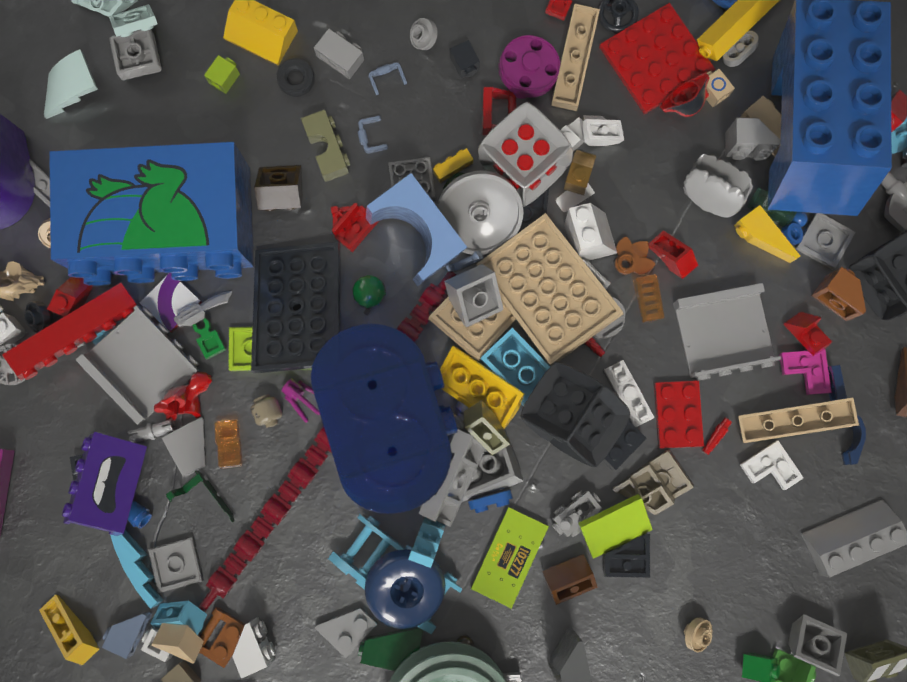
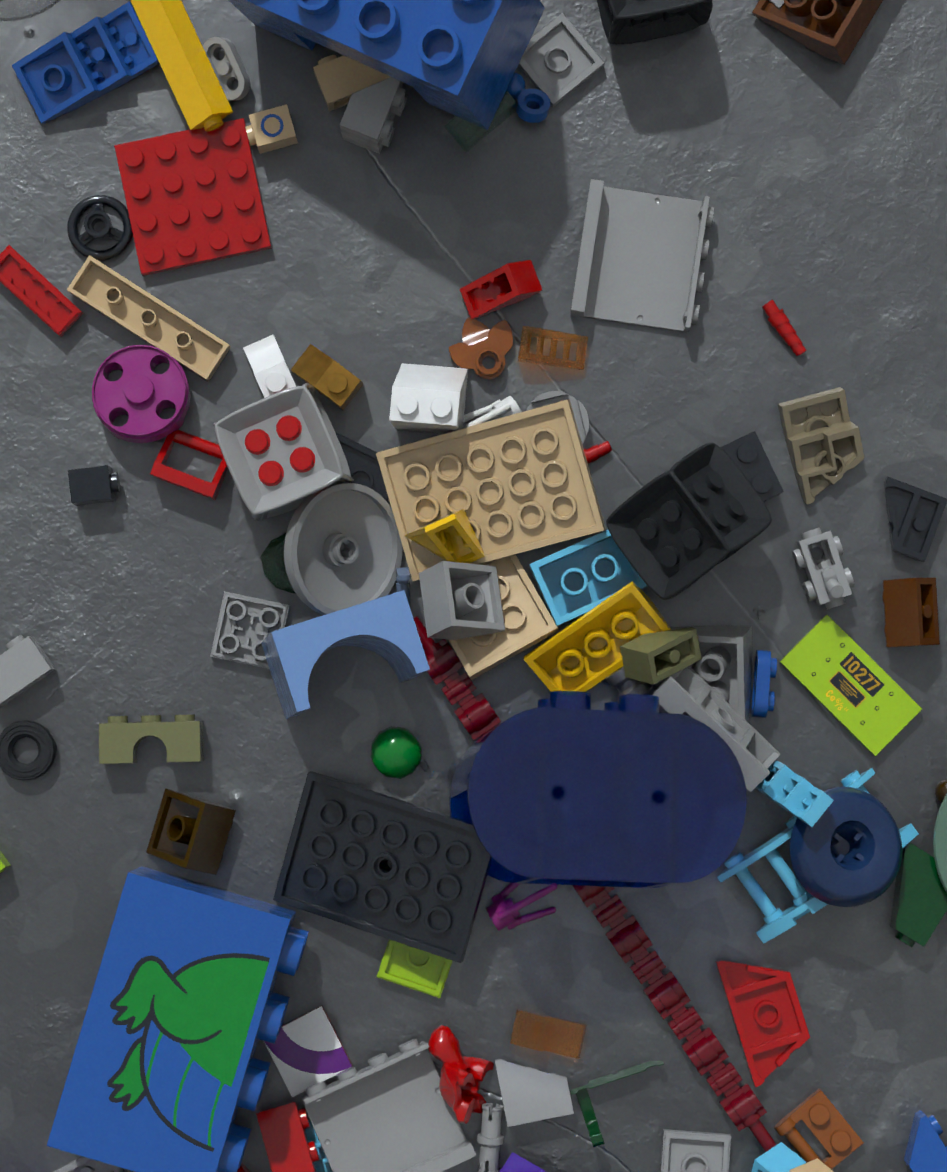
camera: 70 degrees left, 5 degrees up
light grey piece [174,291,232,327] -> none
green plate [193,318,227,360] -> none
white slope [232,617,276,678] -> none
dark tan head [250,394,283,429] -> none
light grey wing [315,608,377,658] -> none
red slope [331,203,379,253] -> none
sand blue piece [358,116,388,154] -> none
sand blue piece [369,62,407,95] -> none
light grey plate [410,18,437,50] -> none
yellow piece [433,148,474,183] -> none
white sticker [556,183,595,212] -> none
lime tile [578,494,653,559] -> none
white slope [582,115,624,146] -> none
white plate [603,360,654,427] -> none
red plate [654,381,704,449] -> none
red hat [660,72,710,117] -> none
light grey animal [683,154,753,217] -> none
yellow slope [734,205,800,263] -> none
tan piece [738,398,859,443] -> none
white plate [740,441,803,490] -> none
dark pink plate [779,349,831,395] -> none
red slope [783,312,832,356] -> none
dark orange slope [811,267,866,321] -> none
dark blue piece [828,365,866,465] -> none
none -> yellow slope [404,509,485,563]
none -> red wing [715,960,810,1087]

